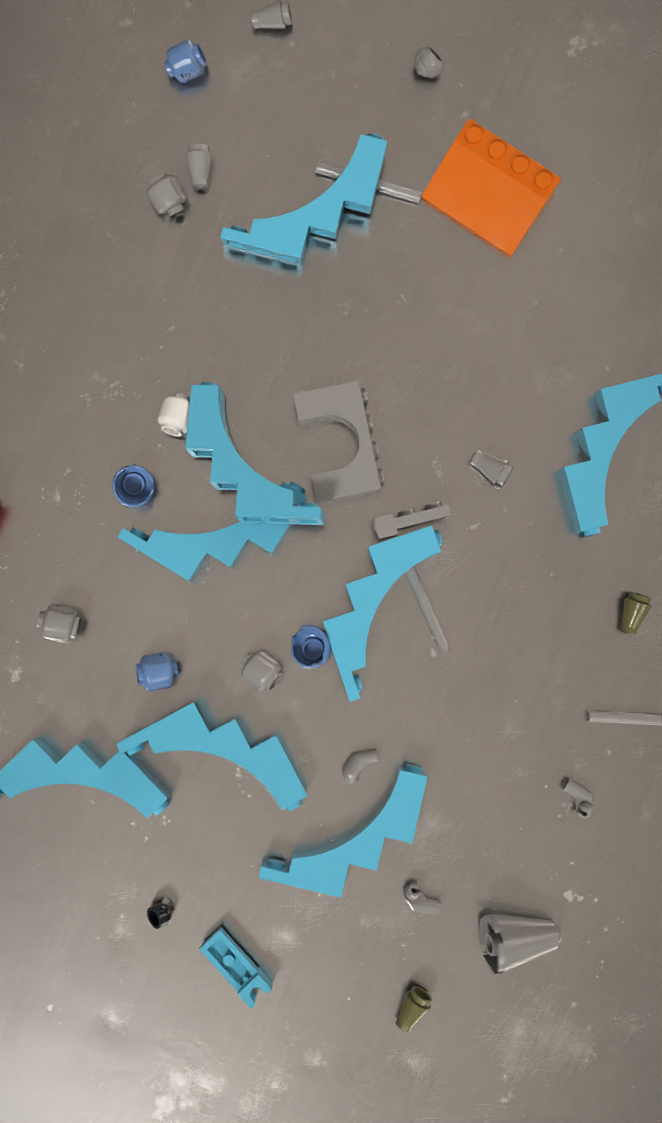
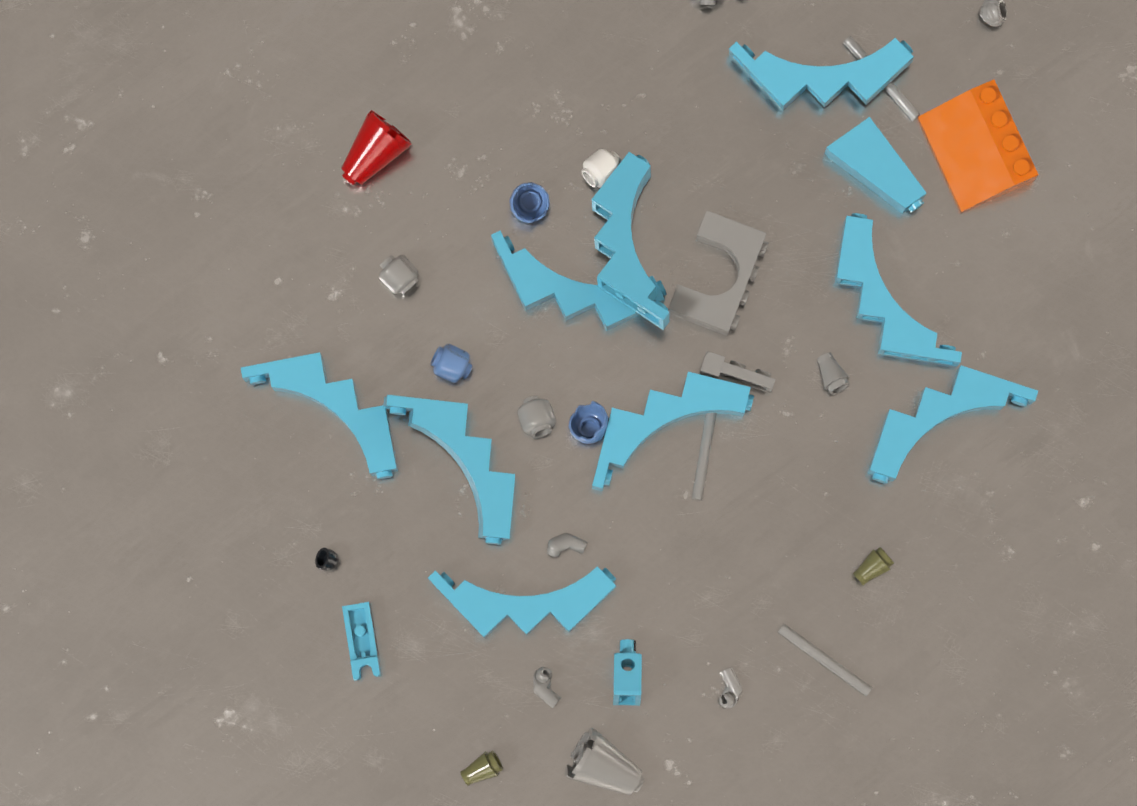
camera: 40 degrees right, 5 degrees down
none -> medium azure torso [613,639,642,706]
none -> medium azure slope [825,117,927,214]
none -> medium azure arch [835,213,962,367]

